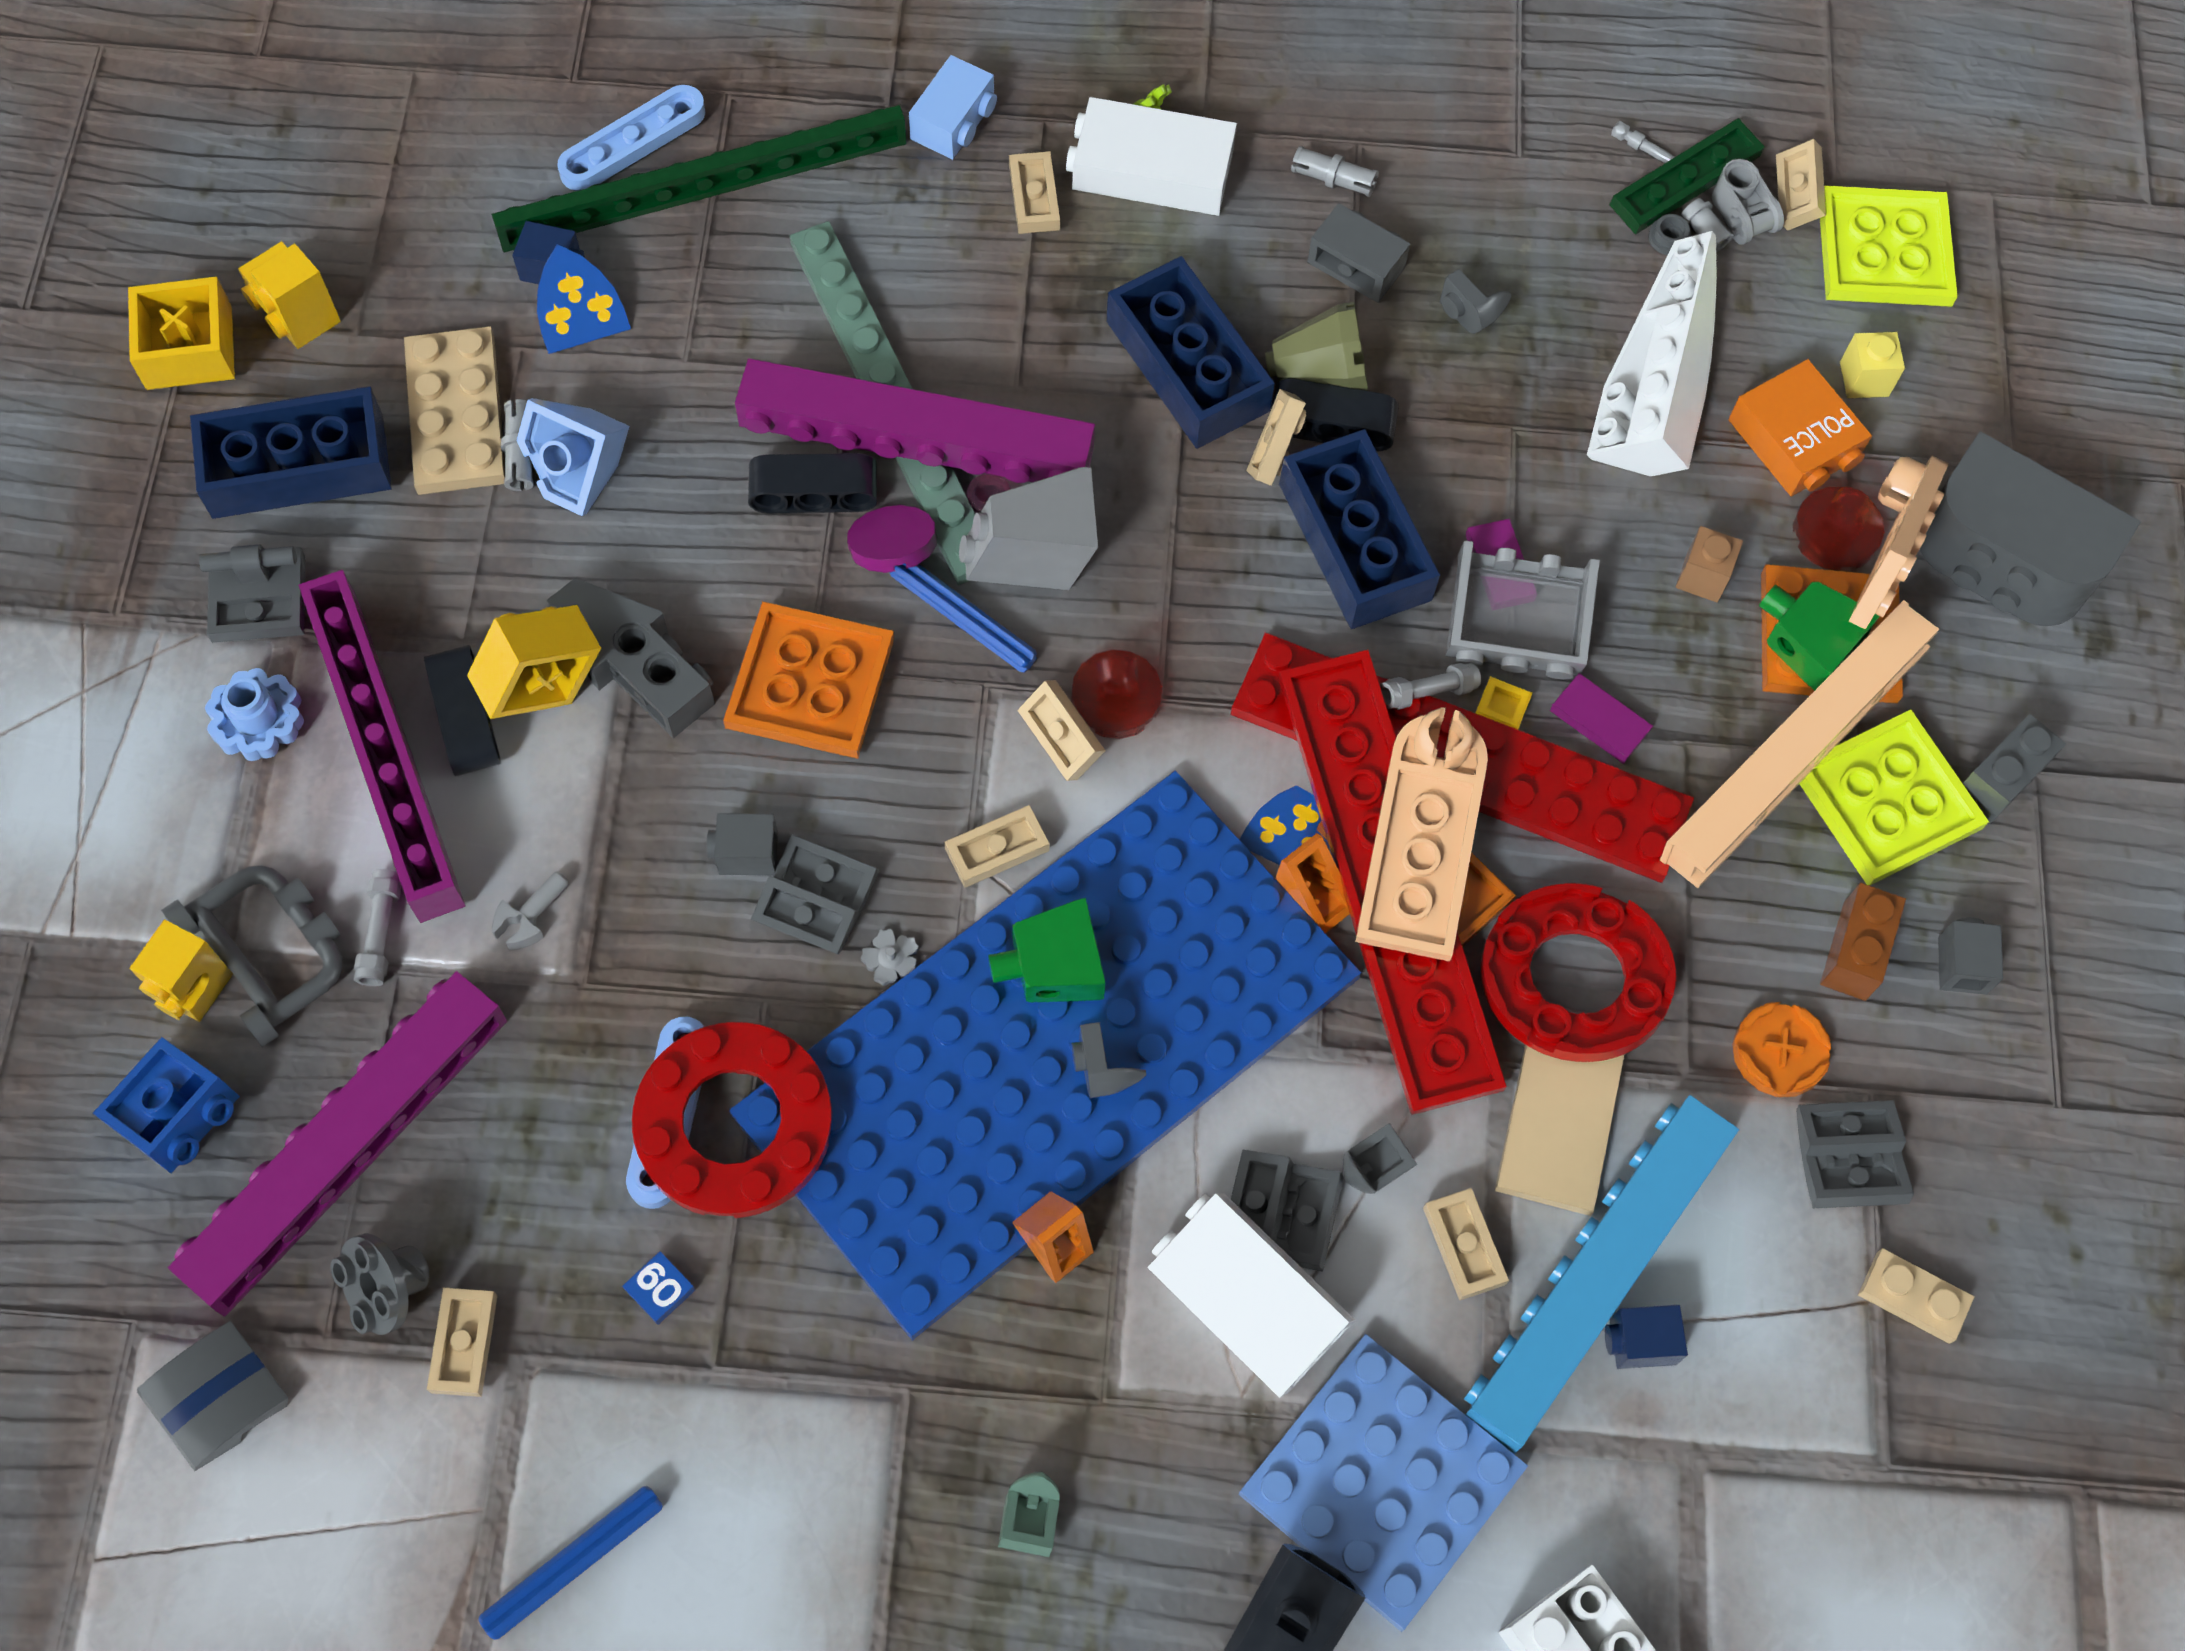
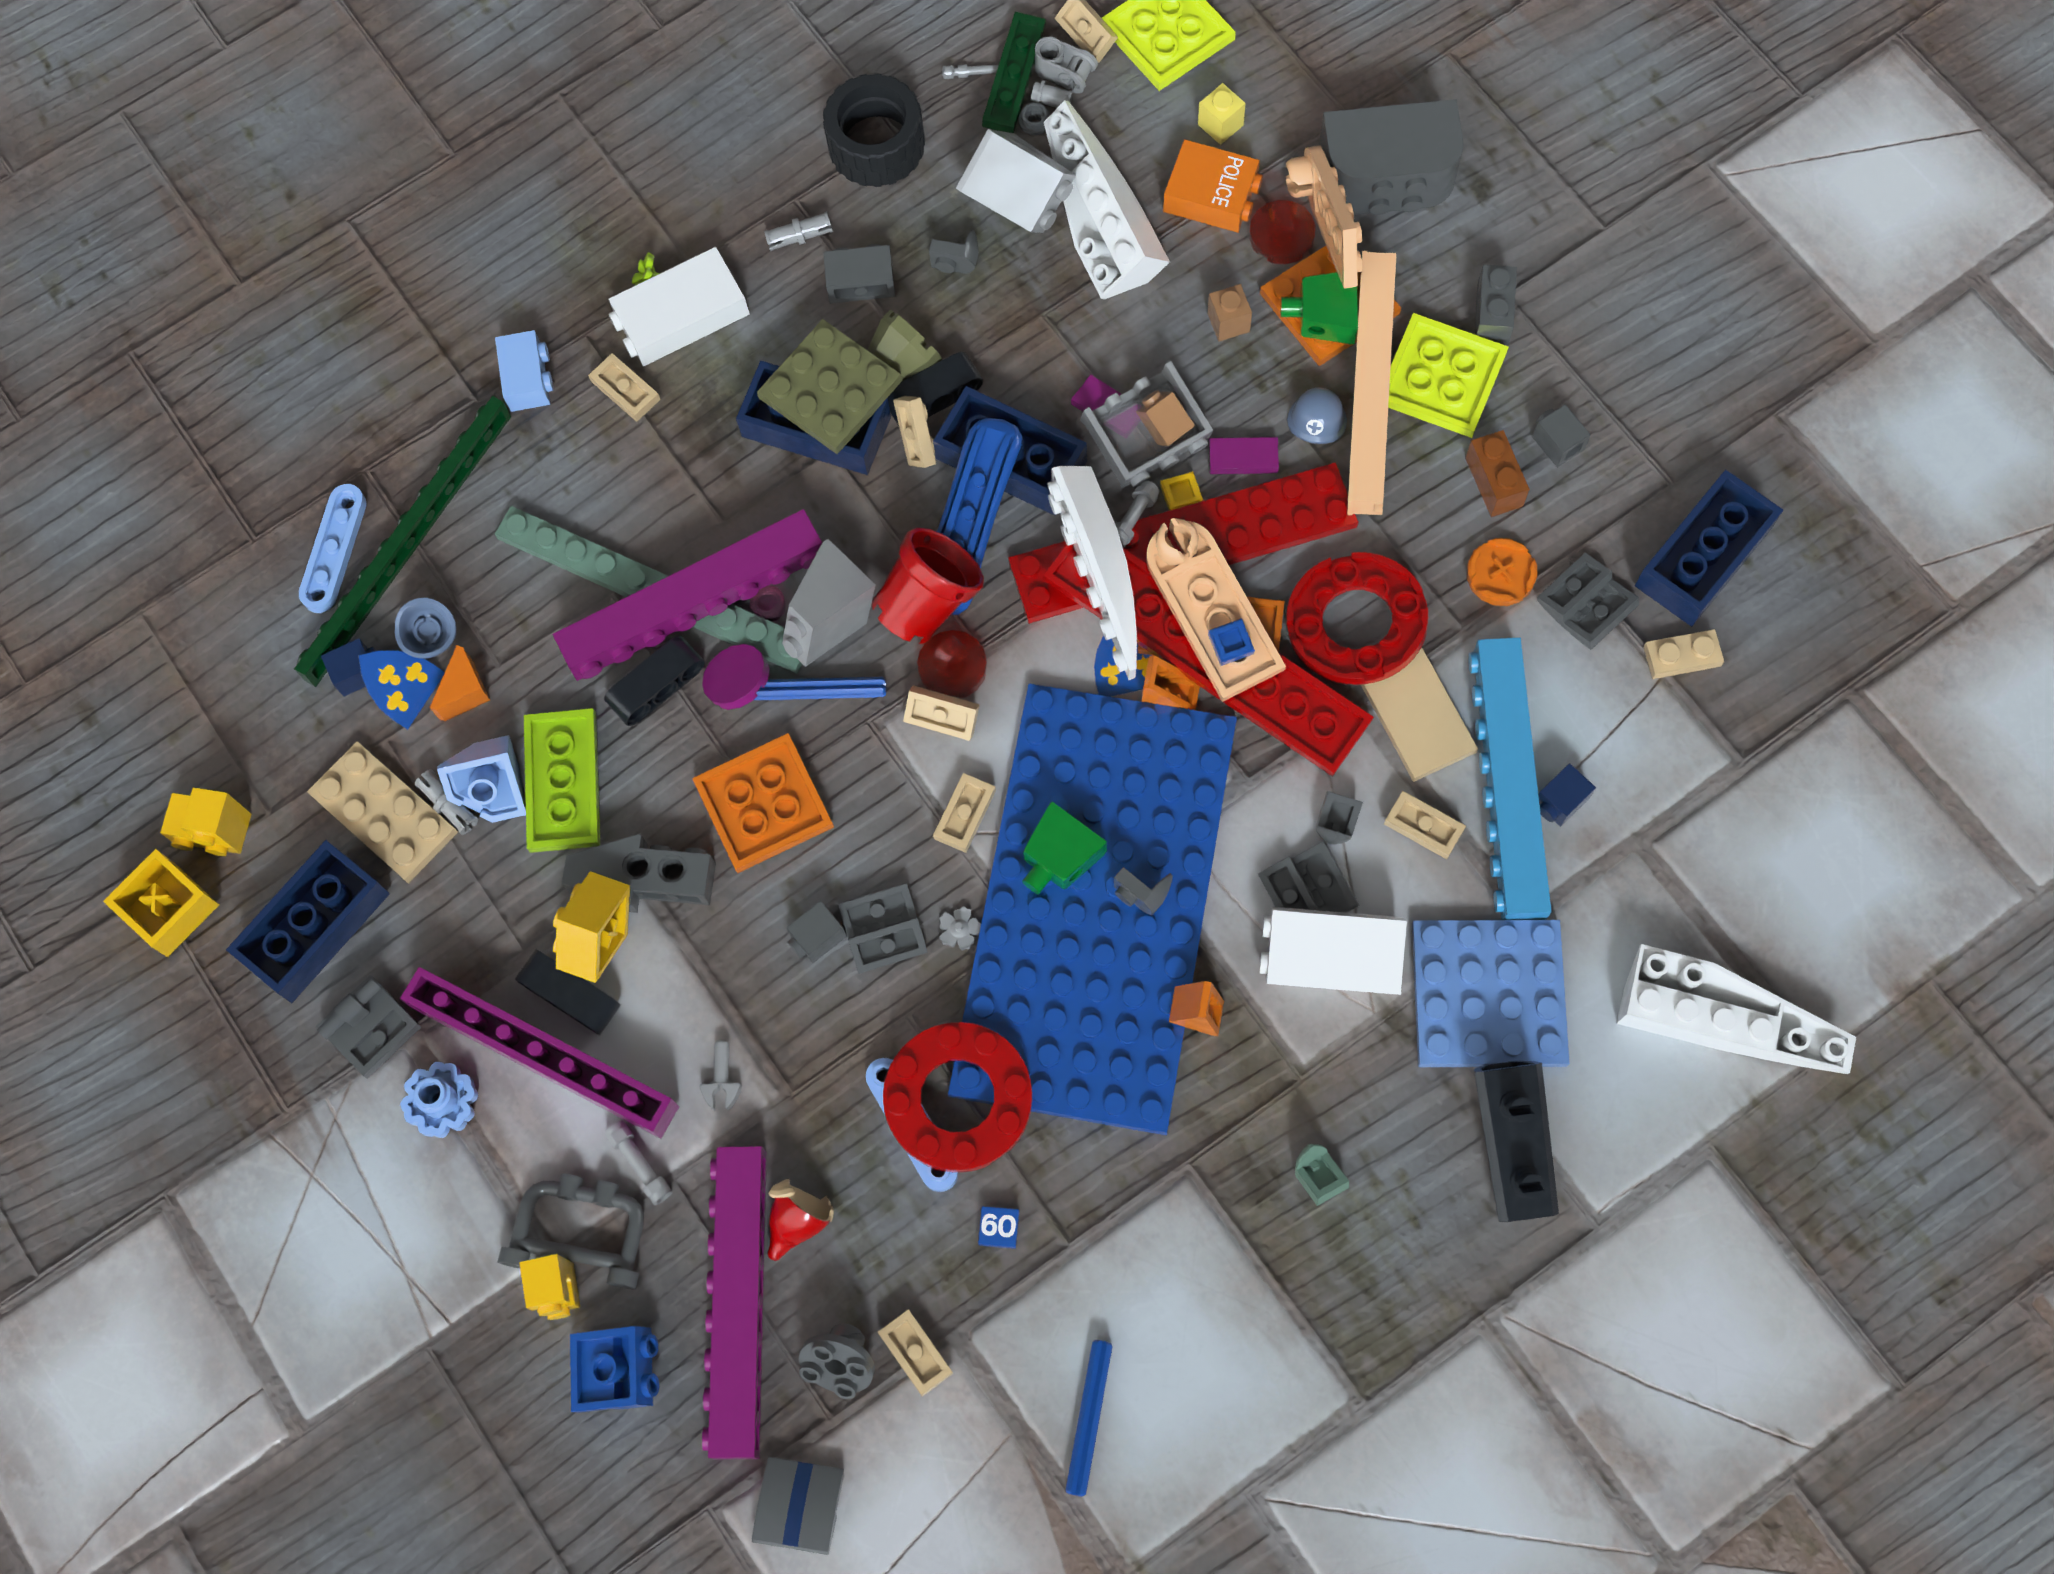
camera: 30 degrees left, 5 degrees up
none -> sand blue helmet [395,598,457,659]
none -> orange slope [430,645,490,721]
none -> lime plate [524,708,600,853]
none -> olive plate [757,319,902,454]
none -> red hat [767,1179,834,1261]
none -> black tyre [823,73,925,187]
none -> red piece [871,527,984,644]
none -> blue piece [937,418,1022,615]
none -> slope [956,129,1076,233]
none -> white wedge [1048,466,1137,680]
none -> medium nougat brick [1136,390,1195,446]
none -> blue tile [1208,619,1255,666]
none -> sand blue helmet [1287,387,1347,444]
none -> dark blue brick [1635,469,1784,627]

